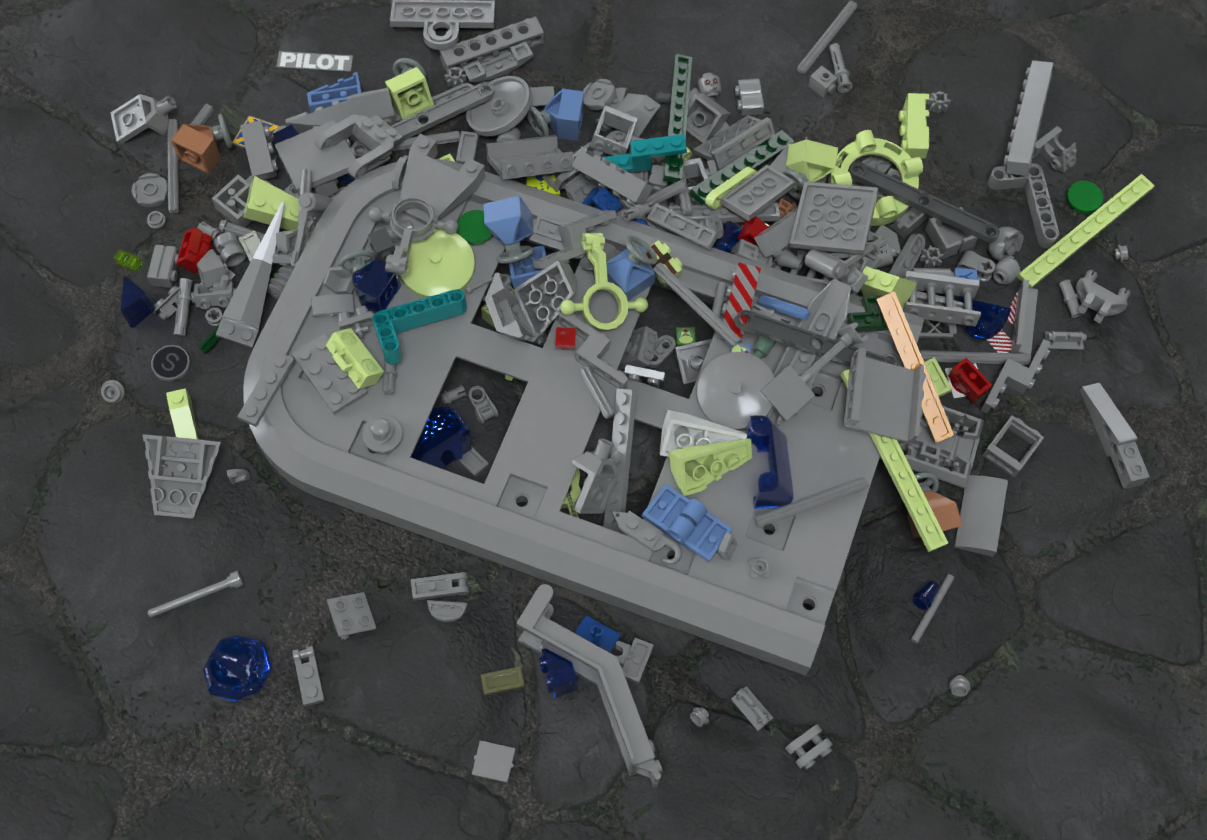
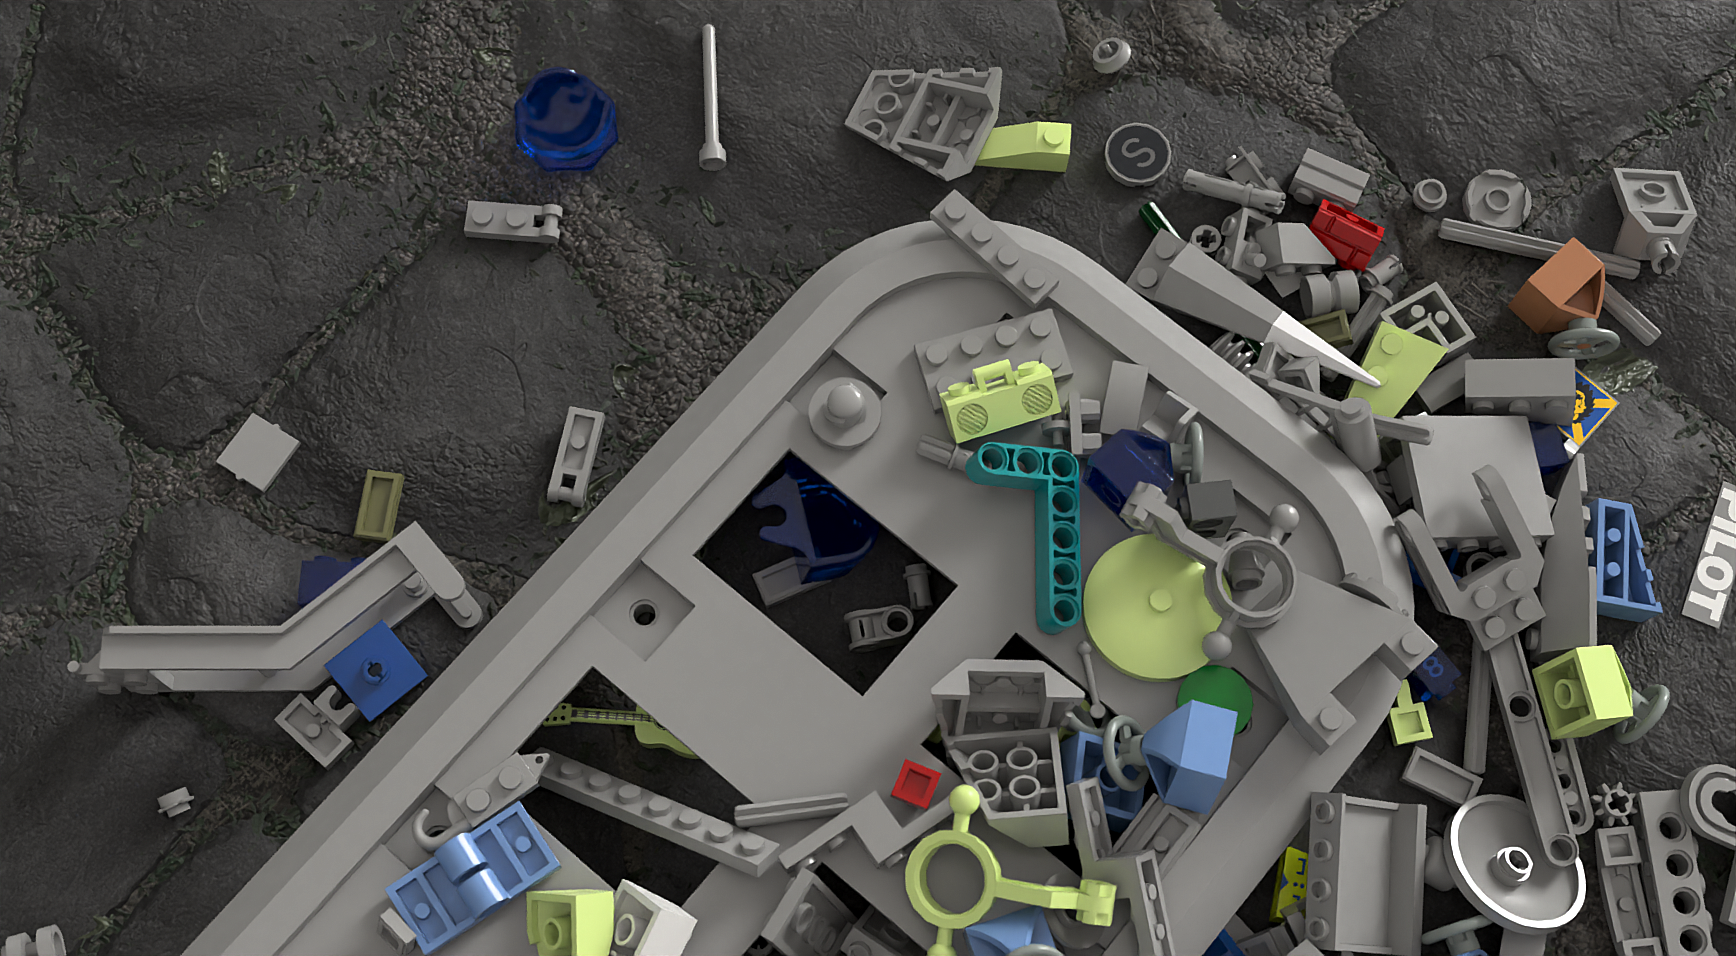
camera: 110 degrees right, 5 degrees up
clear neon green piece [114,249,143,272] -> none
clear blue slope [121,277,154,328] -> none
light grey tile [226,469,251,484] -> none
light grey hinge [327,592,376,640] -> none
light grey tile [427,600,468,623] -> none
light grey plate [572,438,620,514] -> none
light grey hinge [731,686,773,731] -> none

